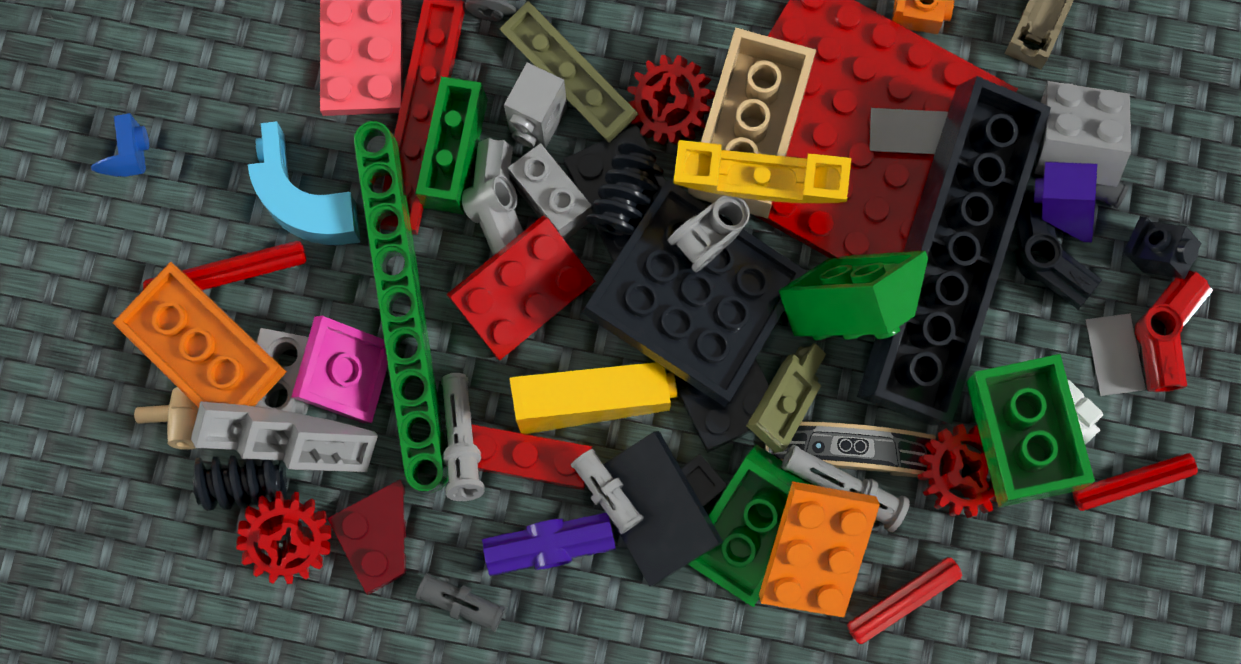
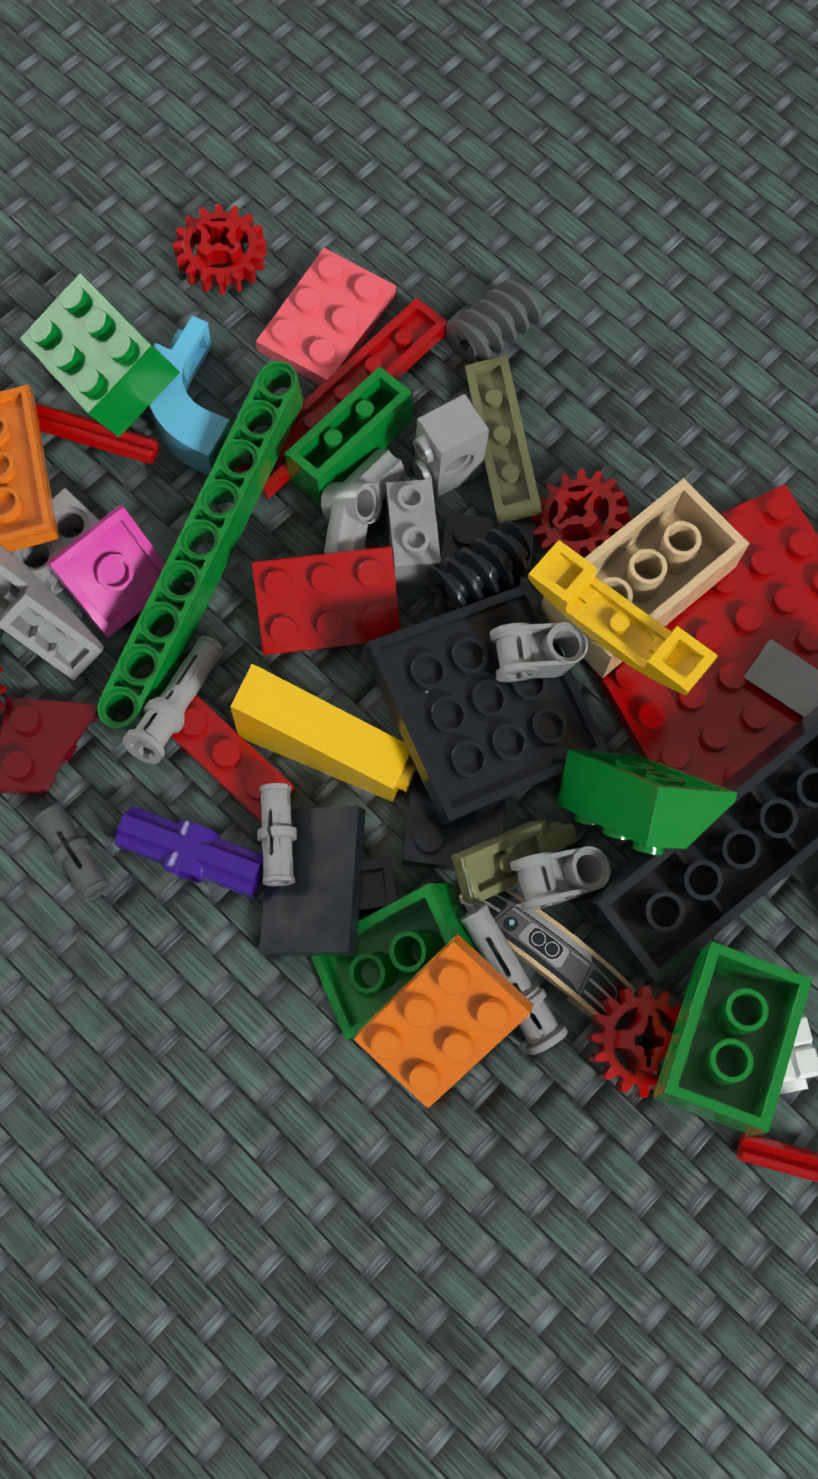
camera: 25 degrees right, 5 degrees down
blue plate [91,113,149,177] -> none
red axle [847,557,963,644] -> none
none -> brick [20,273,180,438]
none -> red gear [173,204,267,295]
none -> light grey piece [510,846,611,912]

